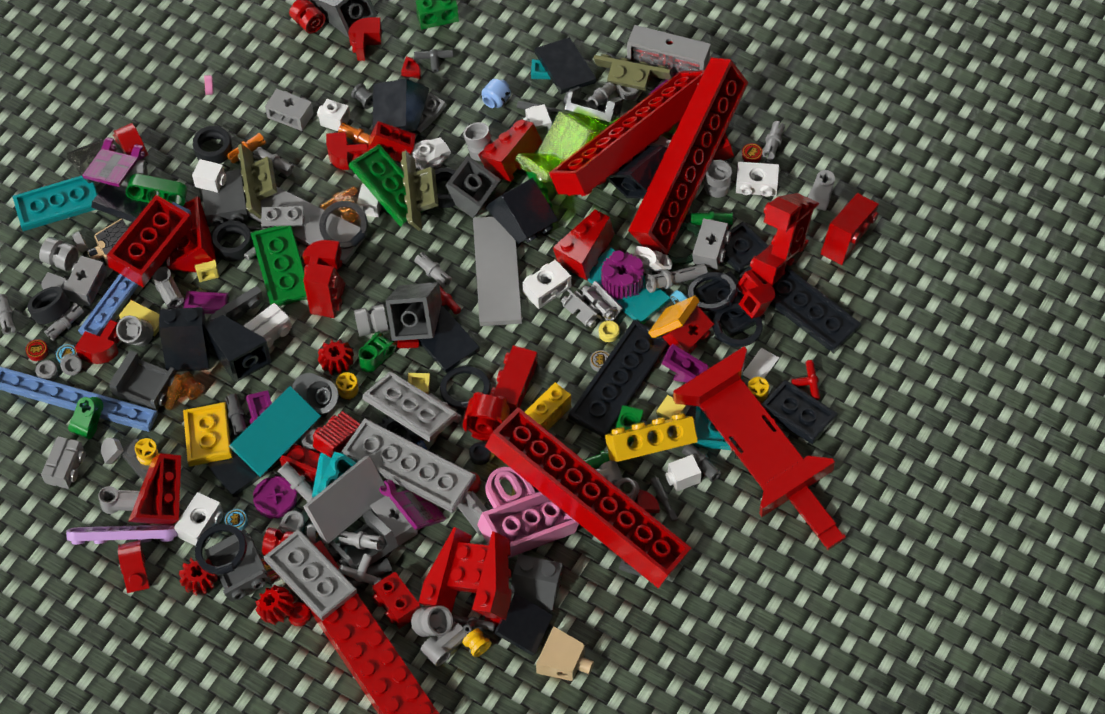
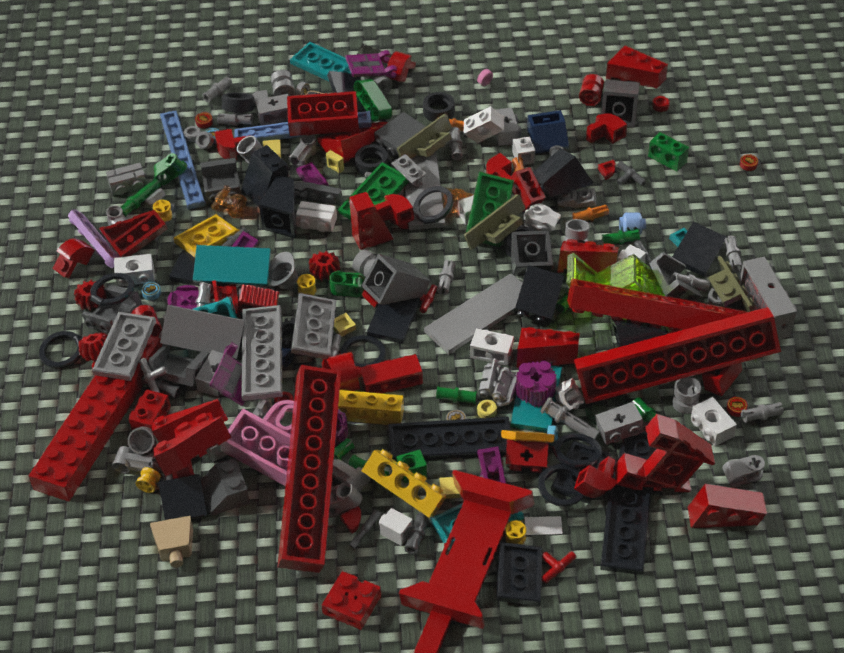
camera: 55 degrees right, 10 degrees down
white brick [192,159,227,193] -> none
light grey pin [339,531,385,550] -> none
none -> black piece [39,331,82,368]
none -> green pin [120,178,161,217]
none -> red piece [322,571,381,630]
none -> green pin [436,386,477,404]
none -> white brick [464,106,504,143]
none -> dark blue slope [527,110,569,154]
none -> orange axle [572,205,609,221]
none -> green pin [602,229,640,245]
none -> light grey pin [724,236,742,272]

